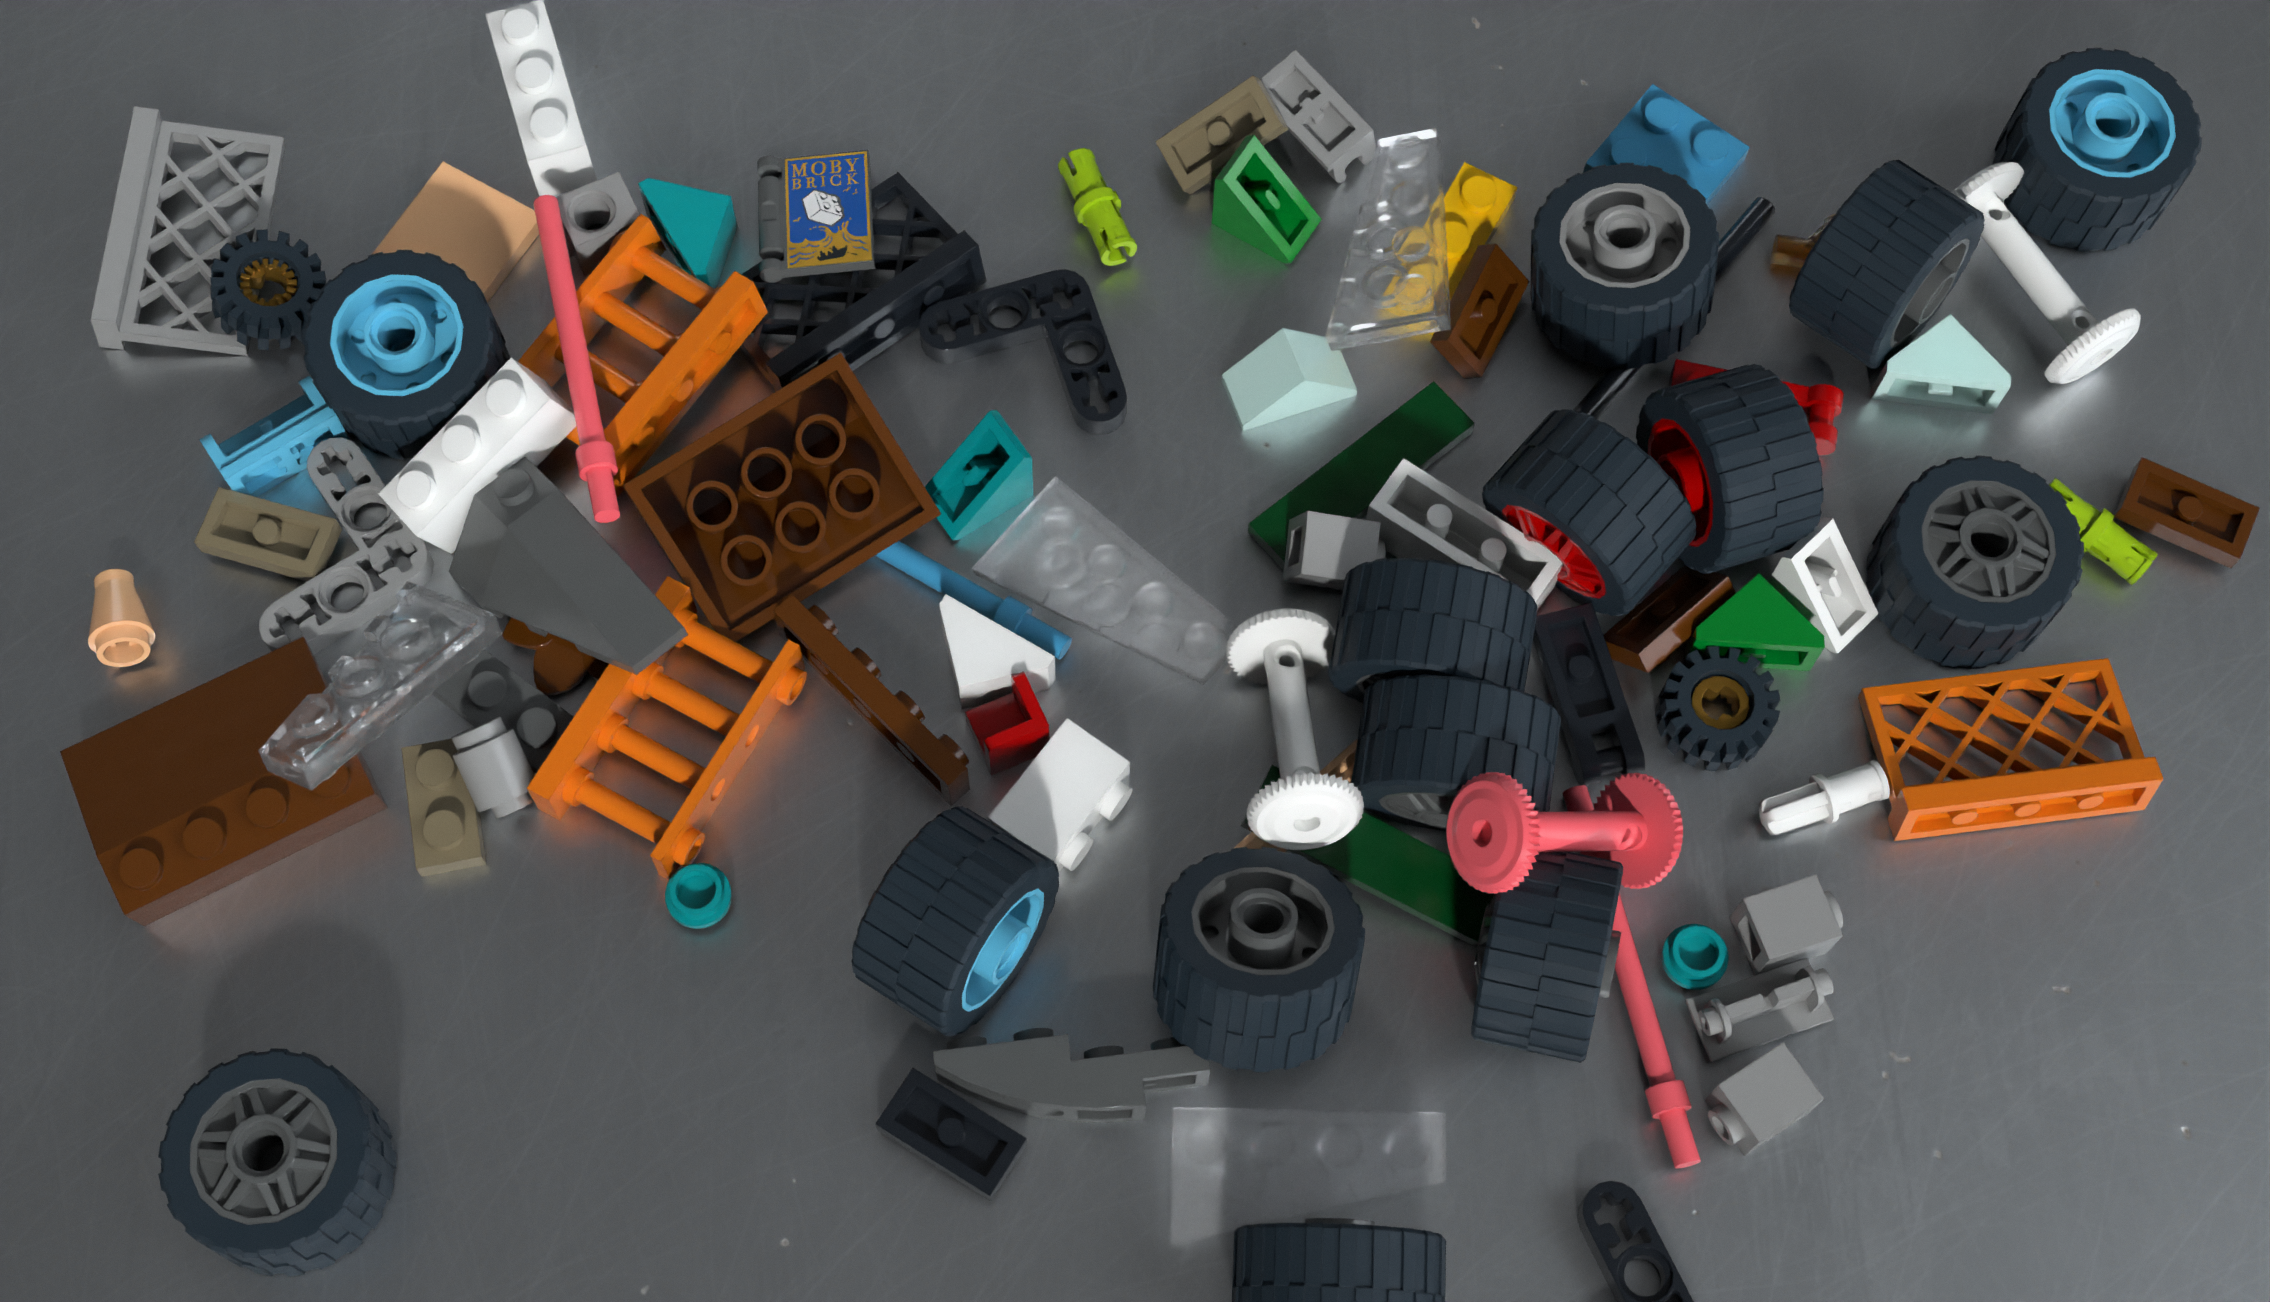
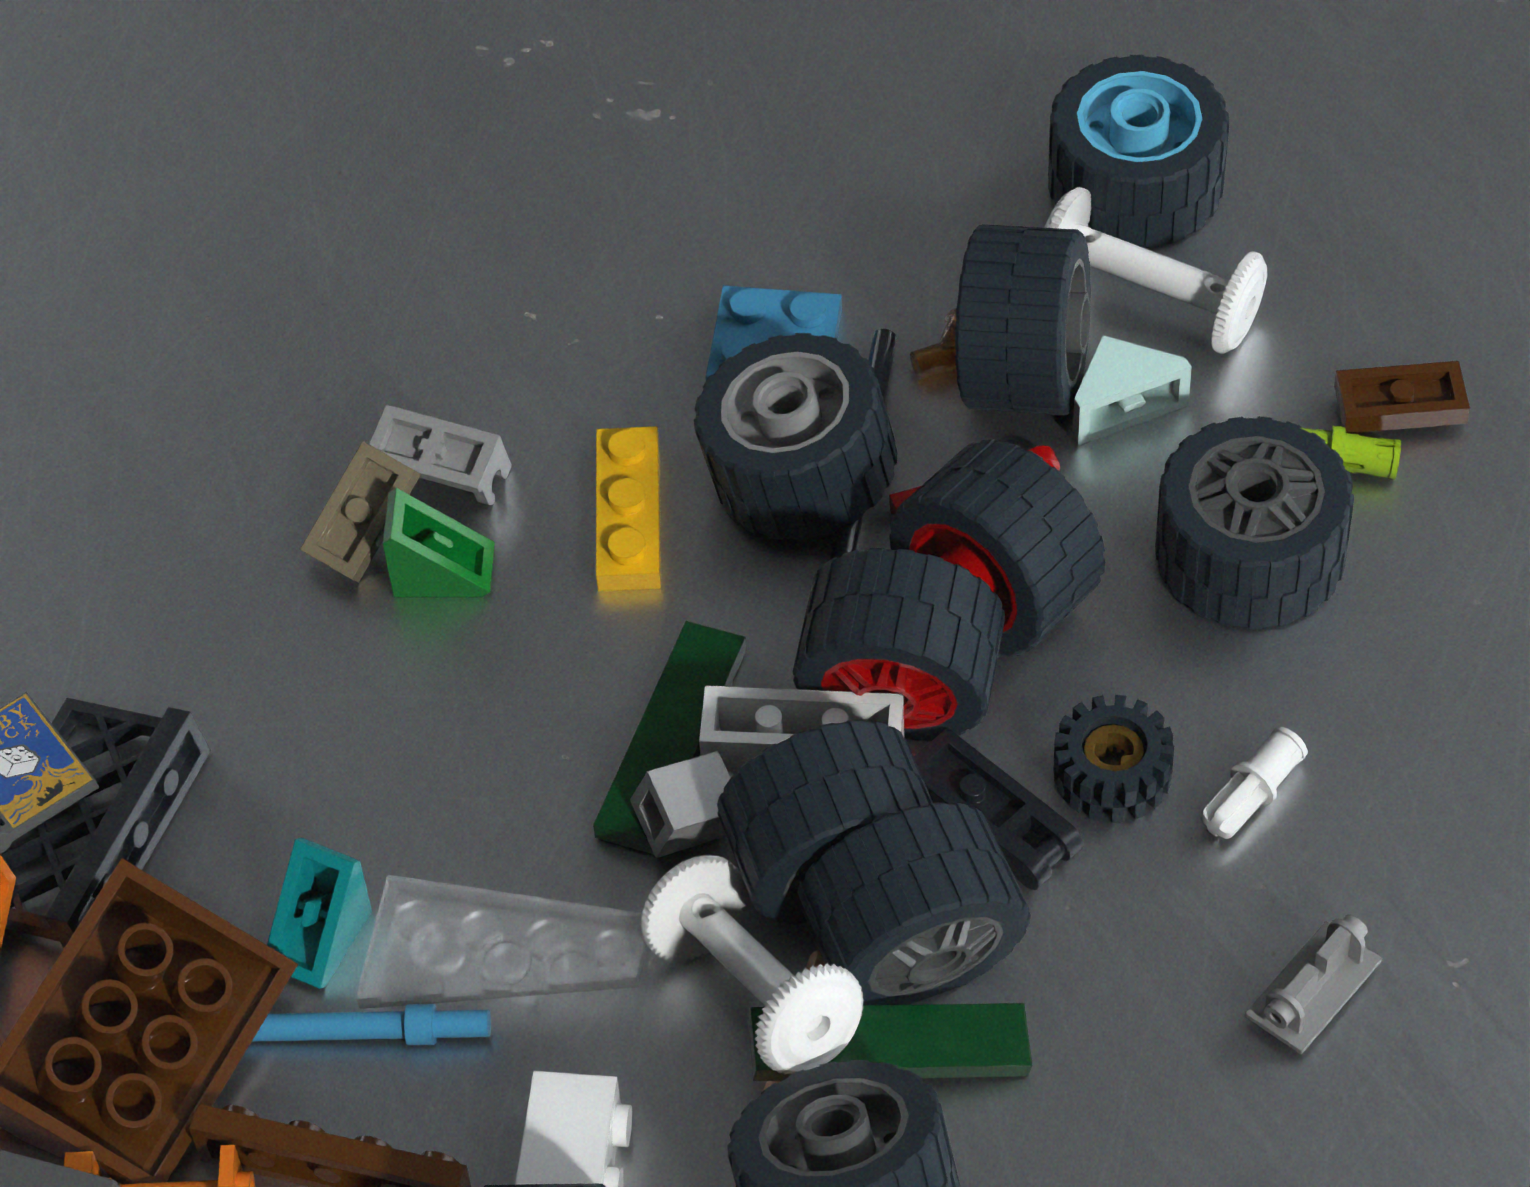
camera: 25 degrees left, 15 degrees down
black beam [919,269,1127,435] -> none
white slope [939,594,1056,709] -> none
red panel [965,671,1050,776] -> none
lime pin [1058,148,1137,266] -> none
light aqua slope [1221,328,1357,431] -> none
clear wing [1325,128,1451,351] -> none
reddish brown plate [1430,243,1530,379] -> none
coral hose [1446,772,1683,894] -> none
black wheel [1471,852,1624,1063] -> none
coral bar [1562,785,1701,1169] -> none
reddish brown plate [1603,565,1736,673] -> none
teal plate [1661,924,1729,990] -> none
green slope [1684,574,1825,671] -> none
light grey brick [1705,1042,1825,1156] -> none
light grey brick [1729,874,1843,976] -> none
white slope [1768,516,1878,654] -> none
orange fence [1858,658,2163,841] -> none

